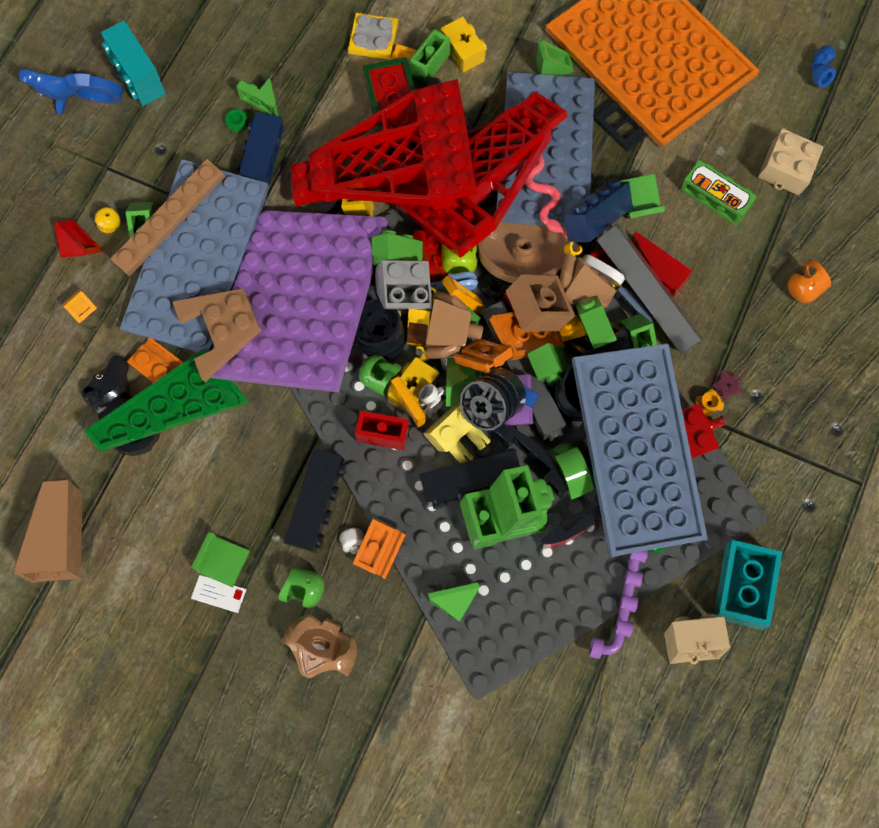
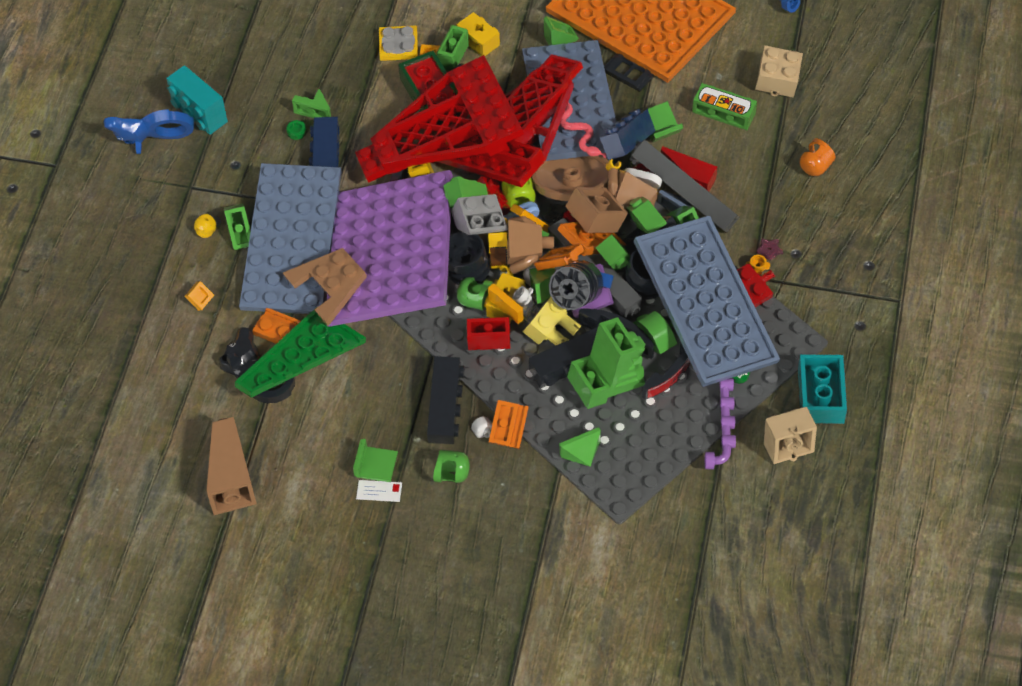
camera: 10 degrees left, 15 degrees down
red slope [54,219,102,258] -> none
medium nougat plate [111,159,226,277] -> none
medium nougat piece [280,615,357,678] -> none
light orange plate [559,314,586,342] -> none

